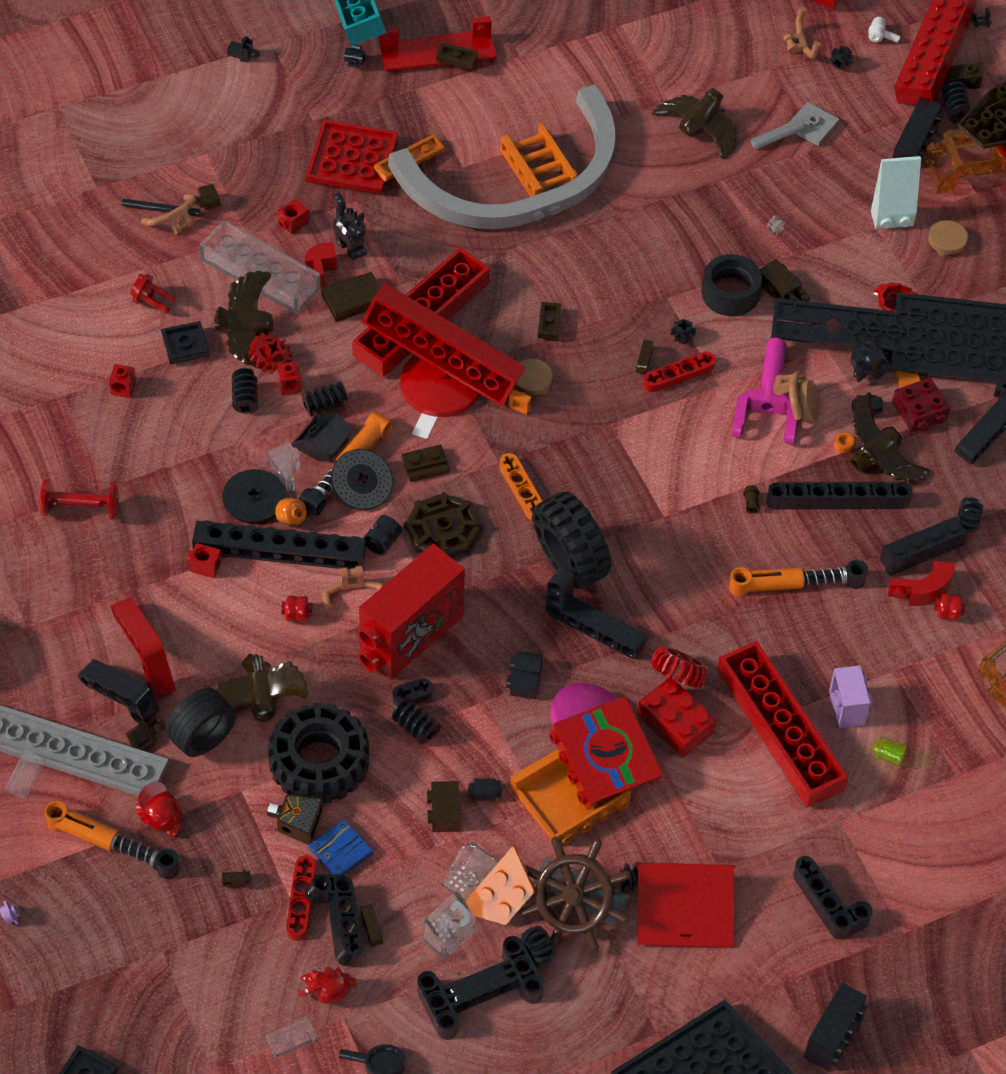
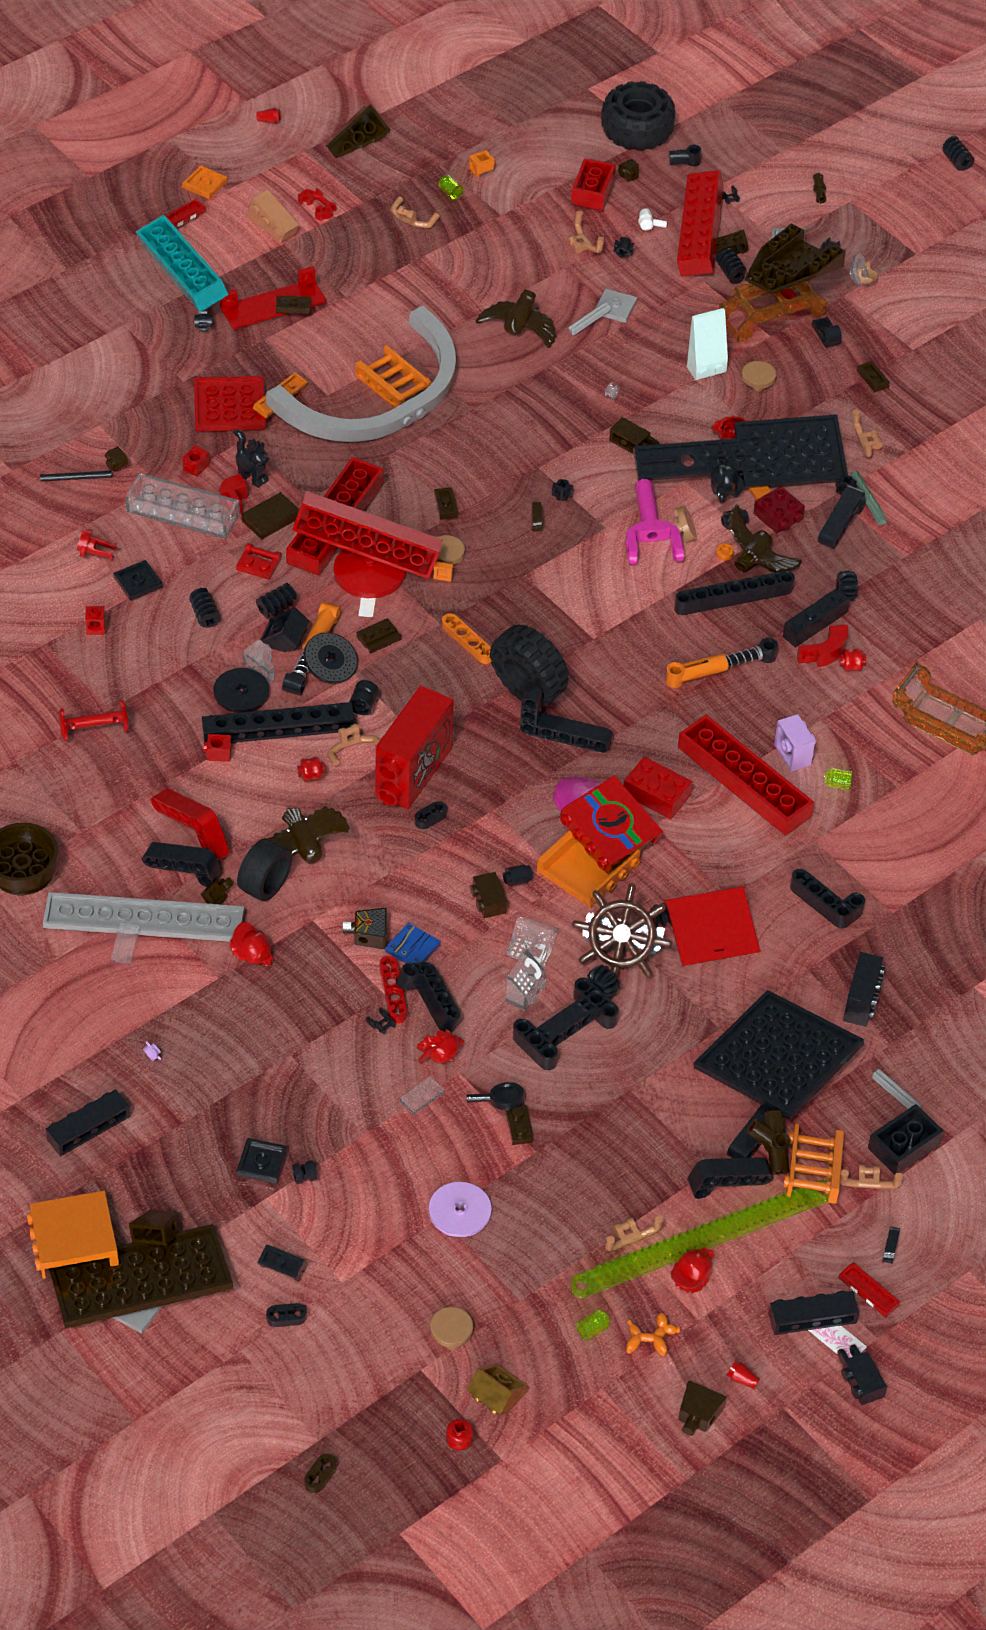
camera: 15 degrees left, 5 degrees down
piece [44,801,180,879] -> none
nougat piece [141,194,197,235] -> none
dark brown animal [214,270,273,368] -> none
dark brown pin [222,869,251,887] -> none
black piece [227,36,260,63] -> none
red gear [248,332,293,374] -> none
black tyre [268,703,369,804] -> none
orange head [275,498,307,526] -> none
red brick [277,361,302,396] -> none
dark brown beam [360,904,383,947] -> none
black piece [392,697,441,744] -> none
dark brown plate [404,492,483,557] -> none
orange wing [458,844,536,925] -> none
black brick [506,651,543,699] -> none
red beam [643,352,716,392] -> none
red gear [651,646,710,688] -> none
black tyre [701,254,762,317] -> none
dark brown pin [743,485,760,514] -> none
nougat piece [773,370,806,420] -> none
black brick [892,97,943,159] -> none
none -> red plate [236,543,282,580]
none -> black piece [366,1007,395,1034]

